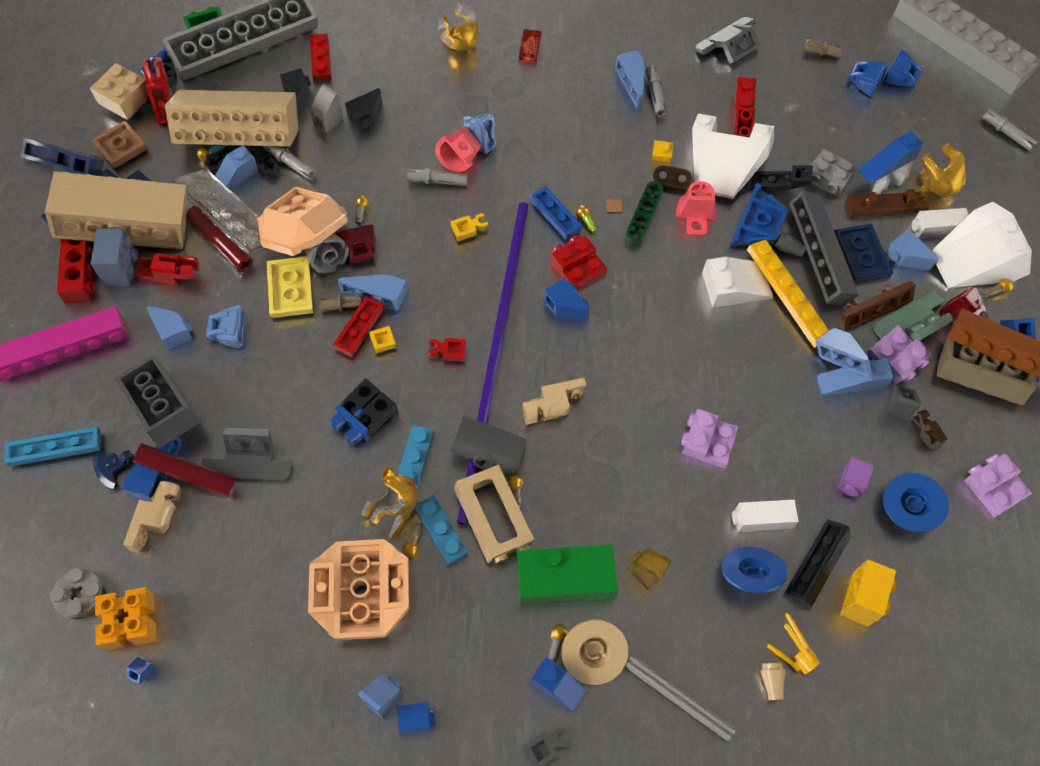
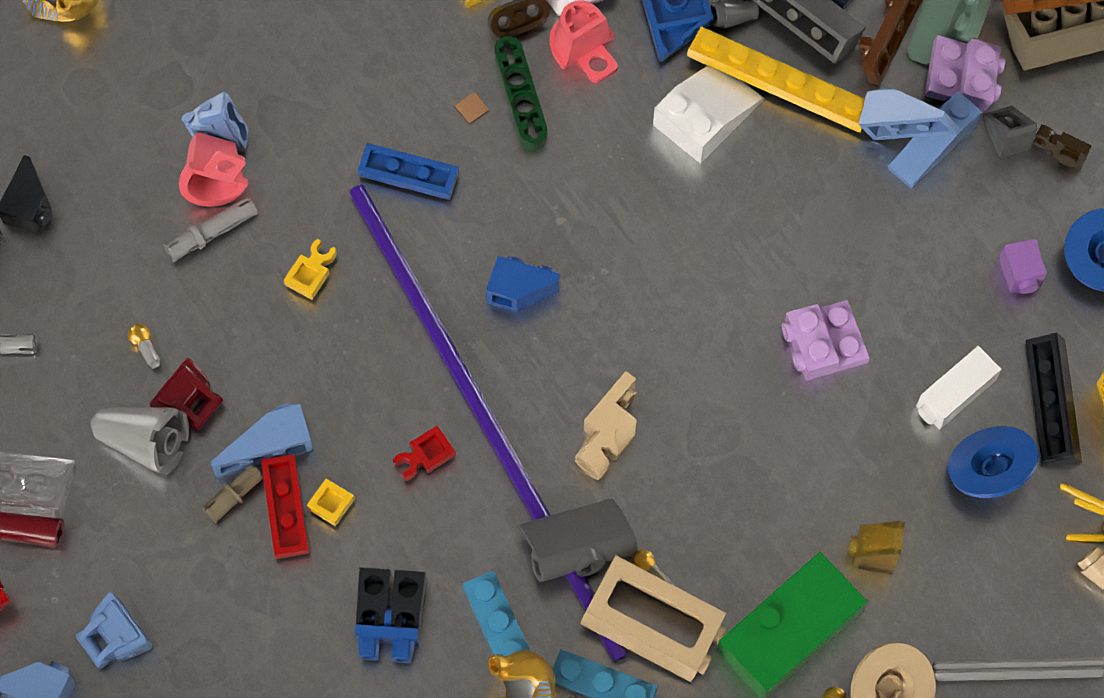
camera: 35 degrees left, 5 degrees up
light nougat piece [257,187,348,256] -> none
light yellow plate [267,256,314,318] -> none
red plate [550,235,608,289] -> none
piece [576,205,597,233] -> none

